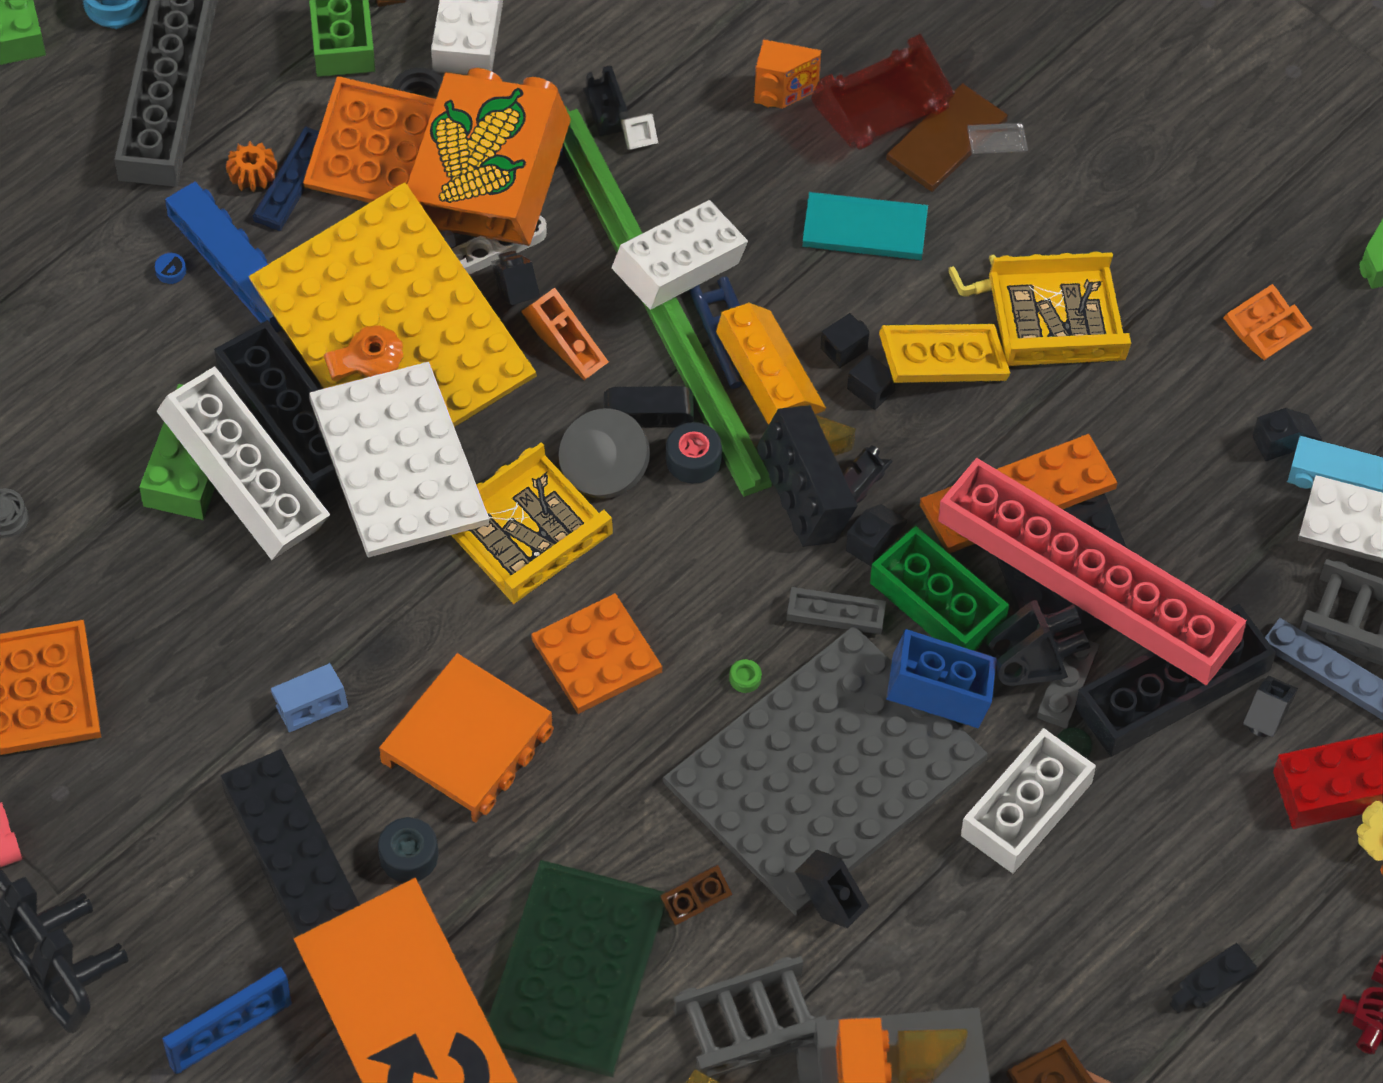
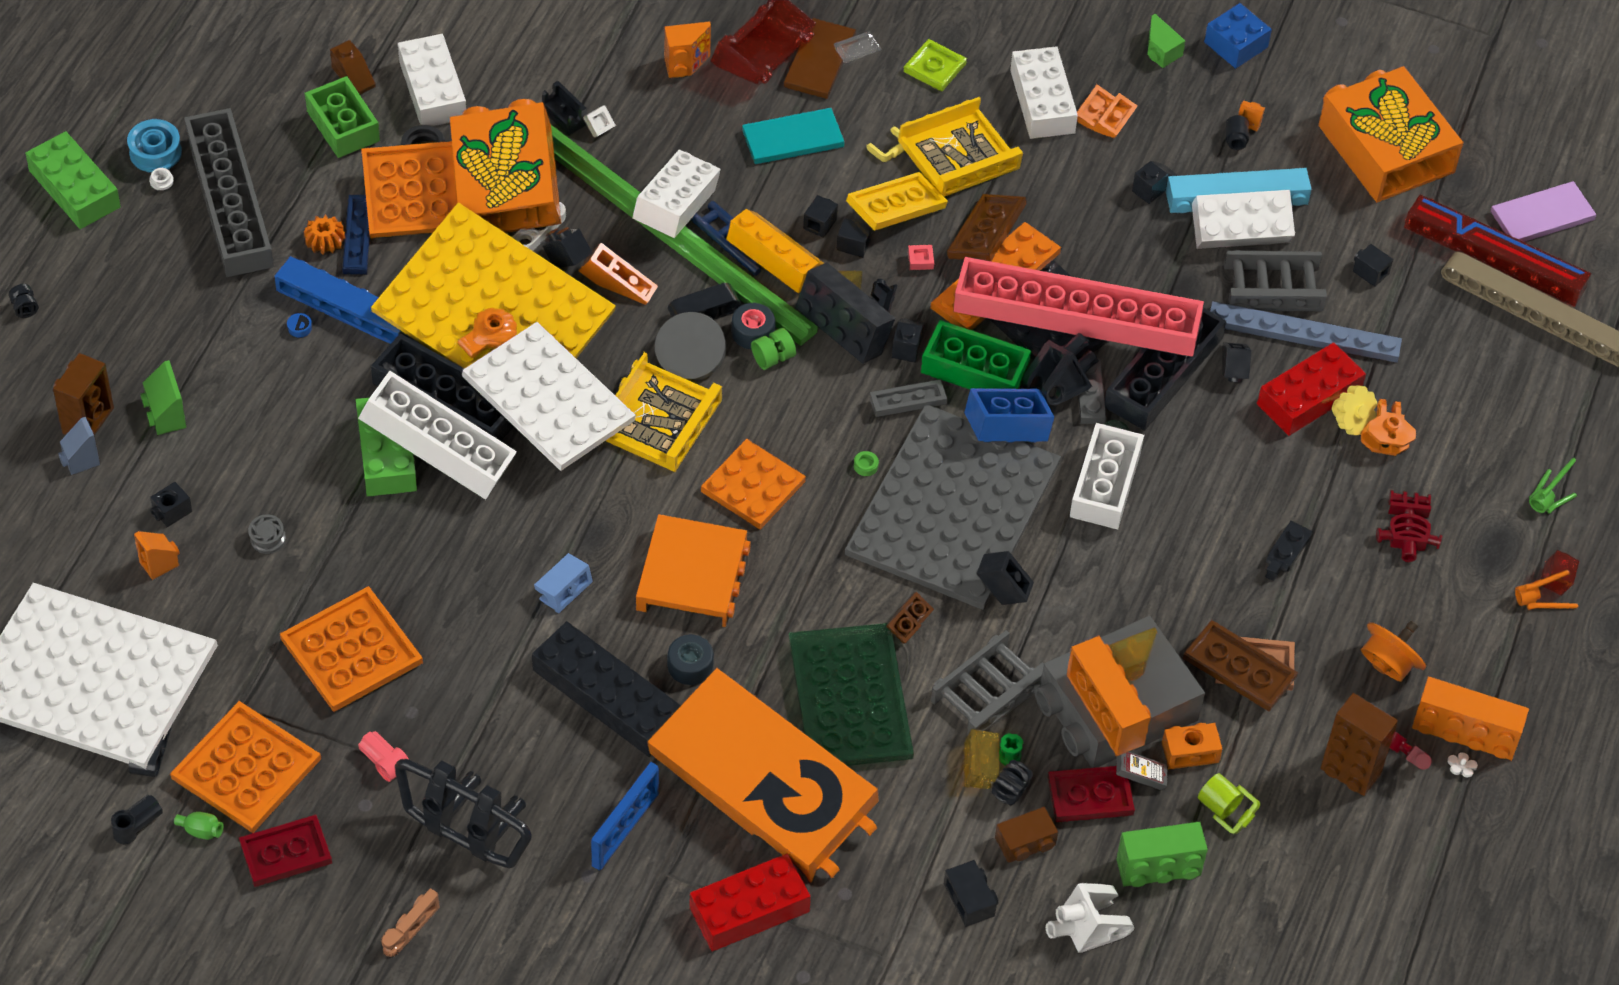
camera: 25 degrees left, 5 degrees down
none -> white plate [149,168,174,190]
none -> bright green wheel [751,328,796,370]
none -> lime tile [904,39,967,91]
none -> coral plate [908,245,934,270]
none -> reddish brown tile [947,194,1027,261]
none -> white brick [1010,47,1078,139]

